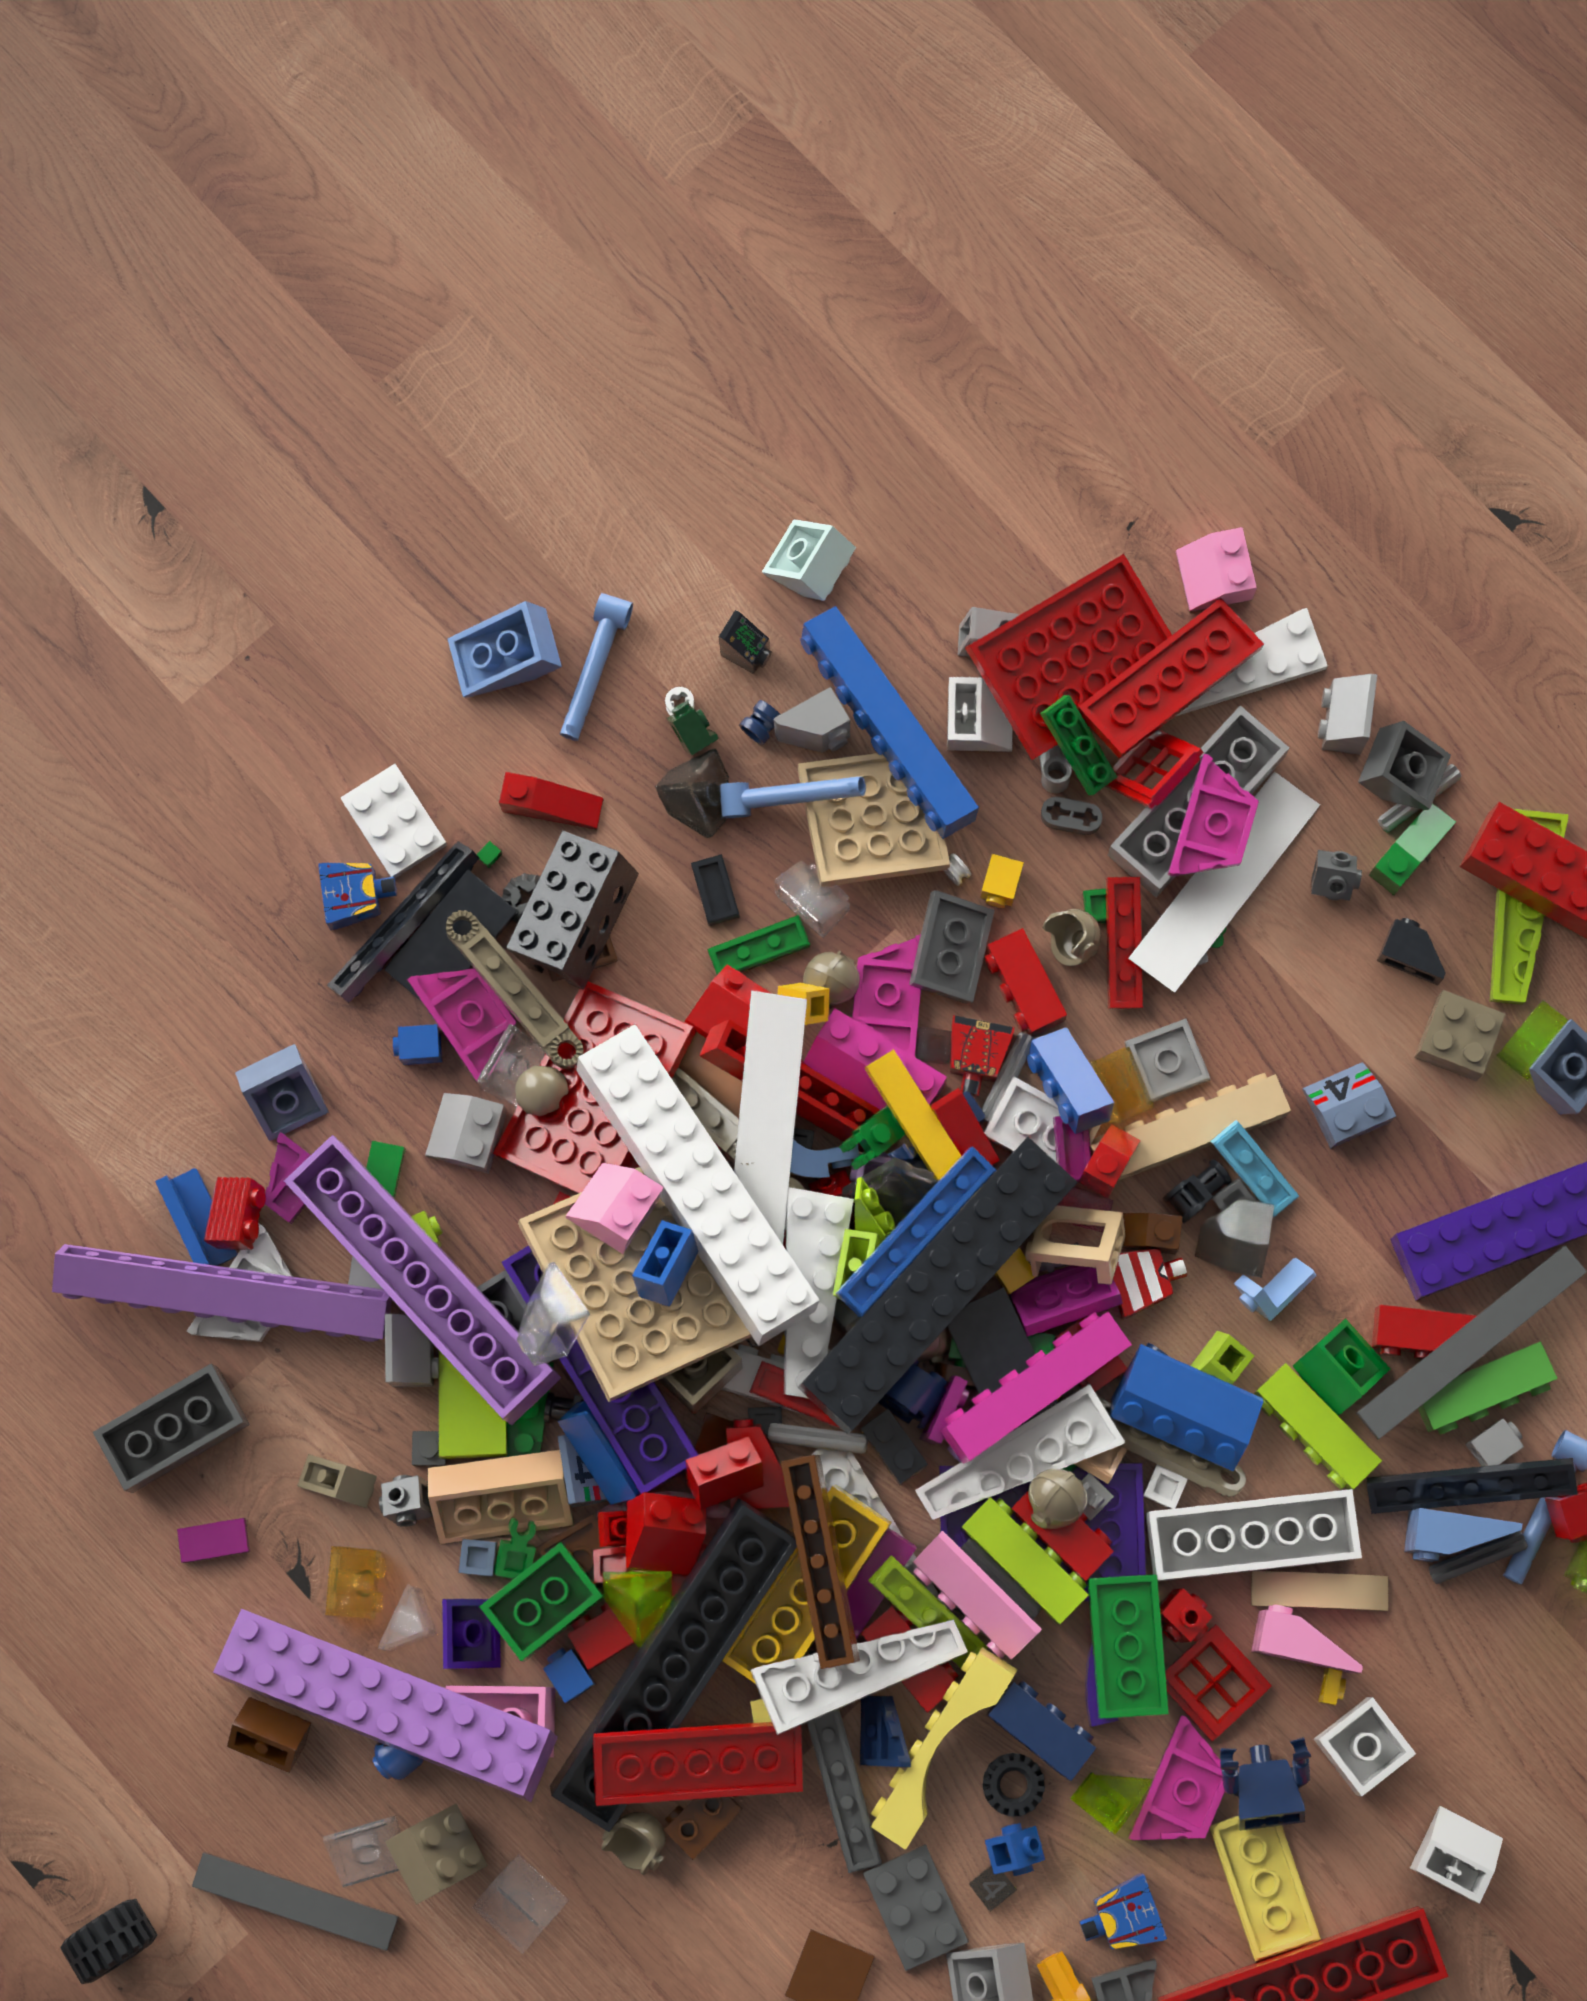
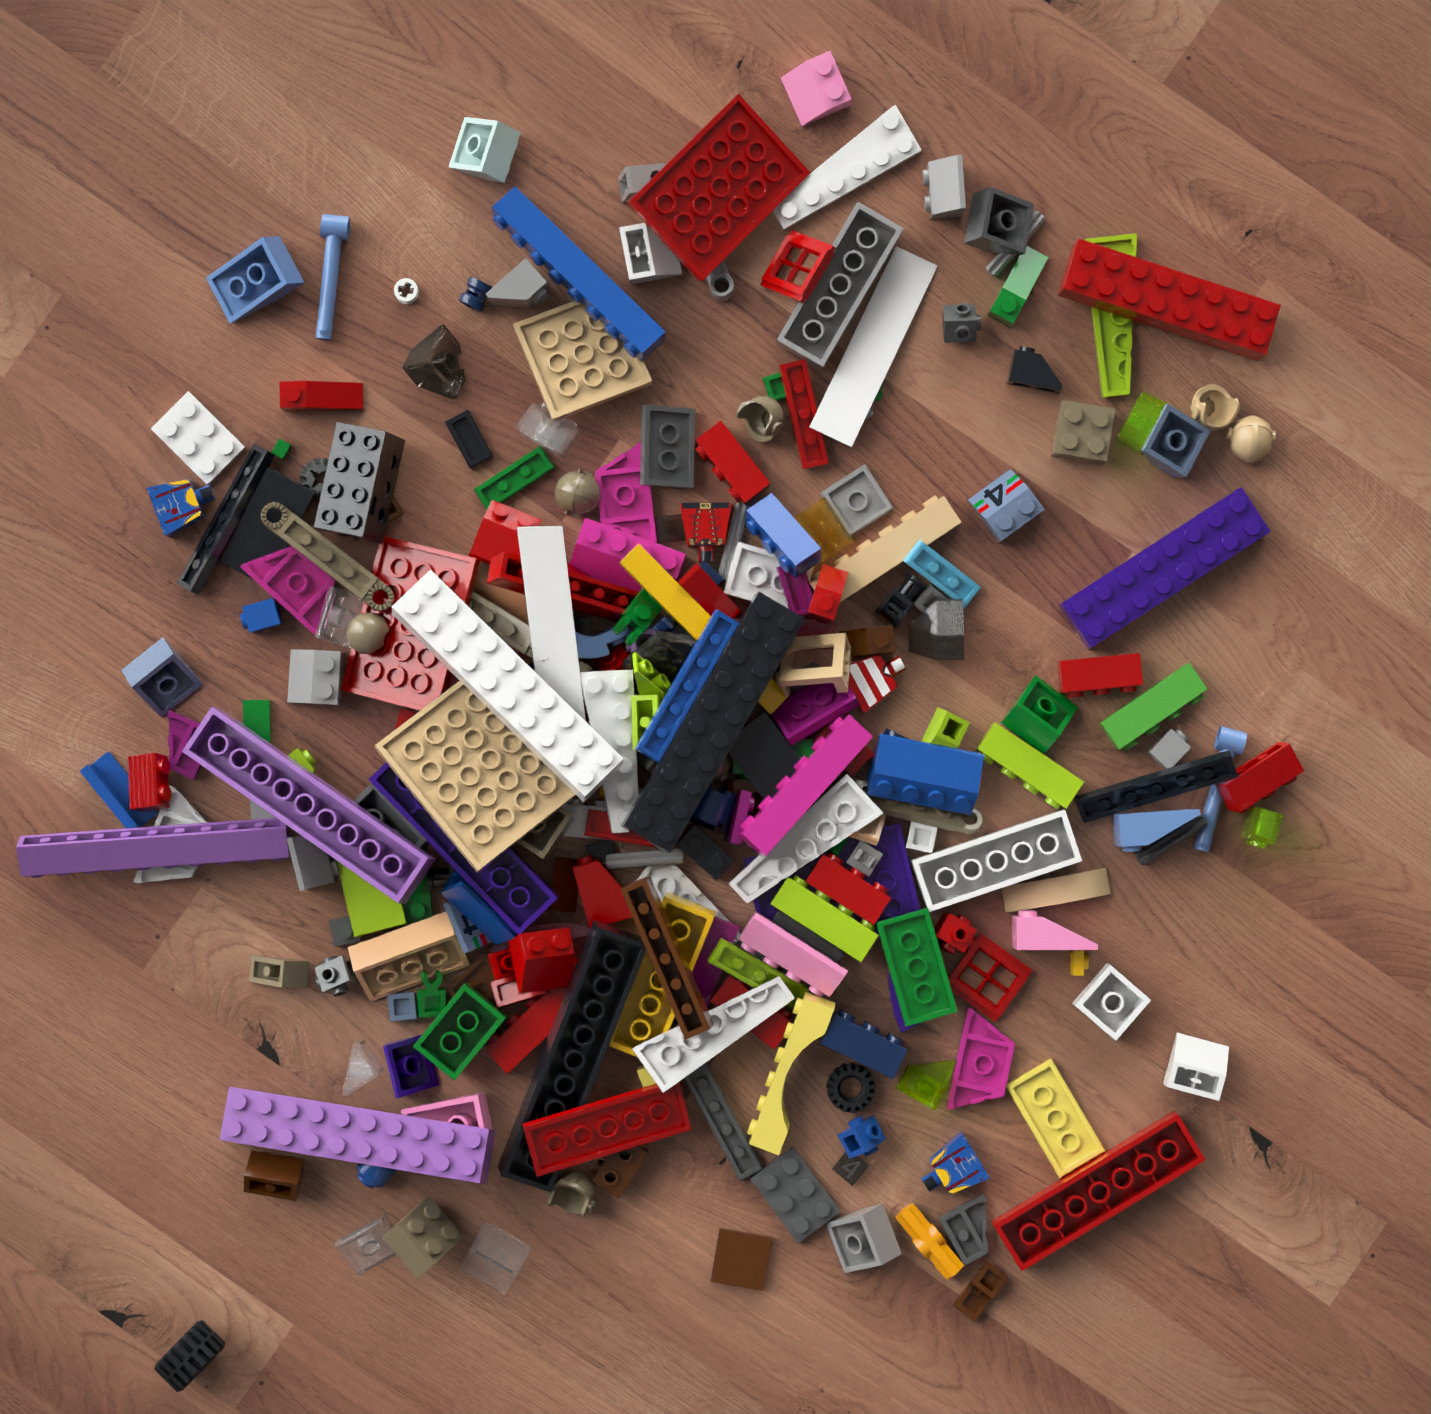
camera: 15 degrees left, 10 degrees up
dark grey brick [93,1364,250,1493] -> none
magenta tile [177,1518,250,1563] -> none
dark grey tile [192,1852,399,1951] -> none
clear yellow slope [325,1546,386,1619] -> none
clear slope [517,1262,590,1366] -> none
blue brick [543,1648,596,1703] -> none
bright pink slope [566,1163,664,1254] -> none
clear neon green slope [603,1571,673,1648] -> none
blue brick [632,1220,699,1307] -> none
dark green brick [666,701,719,755] -> none
red brick [685,1436,764,1510] -> none
black slope [718,610,772,674] -> none
medium blue piece [720,776,866,818] -> none
yellow brick [778,983,829,1025] -> none
dark blue wing [860,1696,911,1767] -> none
white bush [943,853,971,886] -> none
yellow brick [981,854,1024,908] -> none
dark tan cap [1028,1469,1087,1529] -> none
green tile [1040,695,1117,795] -> none
dark grey beam [1041,797,1102,835] -> none
red plate [1078,598,1264,759] -> none
dark pink wing [1168,754,1259,876] -> none
dark blue torso [1220,1737,1311,1831] -> none
light blue bracket [1234,1258,1316,1321] -> none
dark grey tile [1356,1245,1587,1440] -> none

